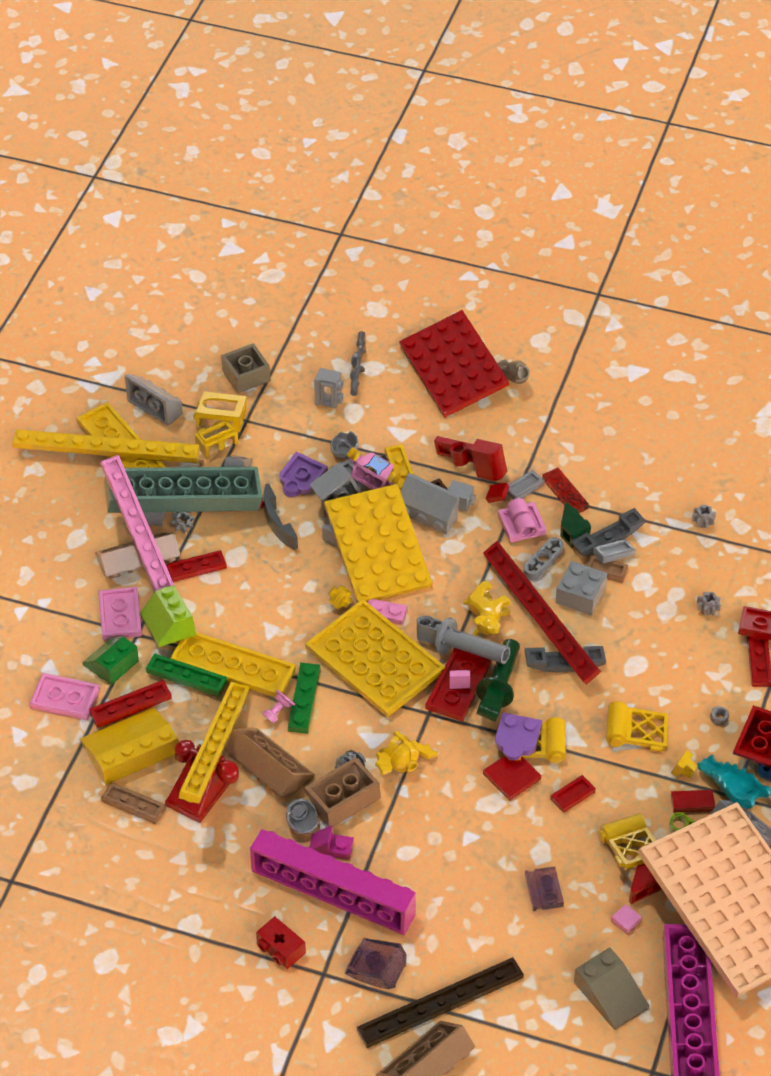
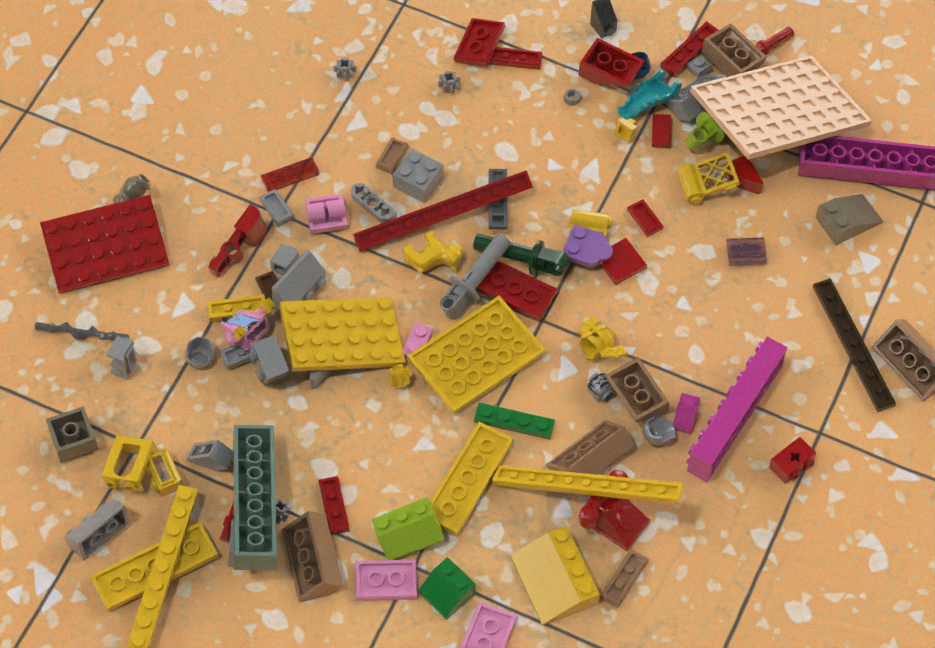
camera: 85 degrees left, 10 degrees up
red plate [89,680,172,728] -> none
bright pink tile [100,455,174,592] -> none
green plate [146,653,227,697] -> none
bright pink piece [262,690,295,724] -> none
dark grey slope [264,483,298,550] -> none
medium lavender plate [280,452,328,497] -> none
slope [345,938,407,989] -> none
bright pink tile [449,670,470,689] -> none
red tile [485,482,509,503] -> none
dark green slope [560,502,591,548] -> none
dark grey slope [571,508,645,555] -> none
light grey tile [592,539,636,564] -> none
yellow piece [606,701,668,752] -> none
bright pink tile [611,904,642,934] -> none

